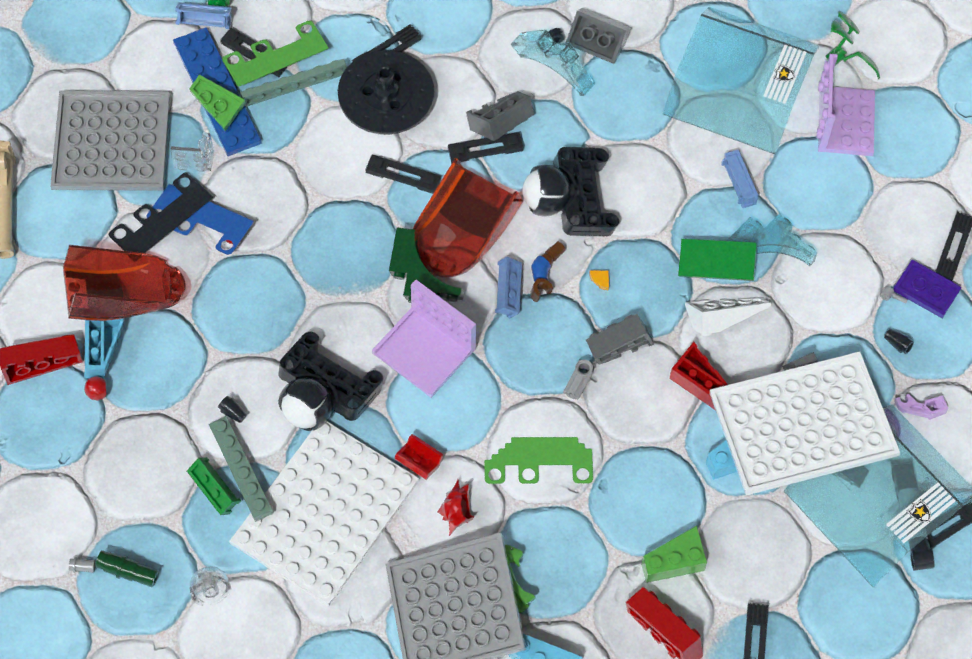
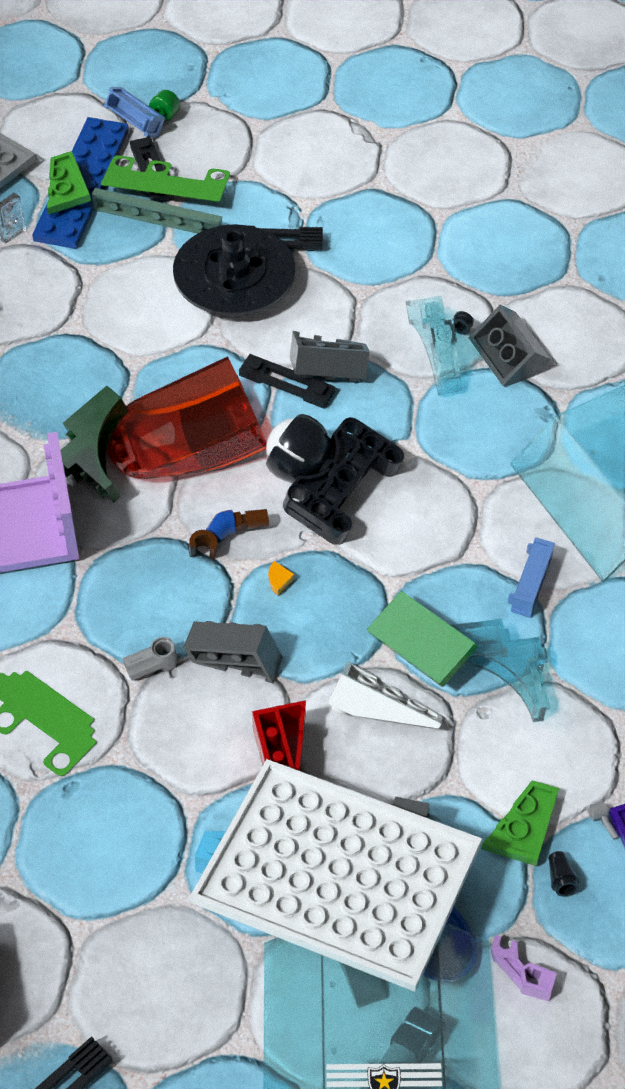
camera: 40 degrees right, 10 degrees down
black container [365,154,441,195] -> none
medium blue container [495,257,522,318] -> none
bright green wedge [641,526,707,583] -> none
none -> bright green wing [481,780,559,866]

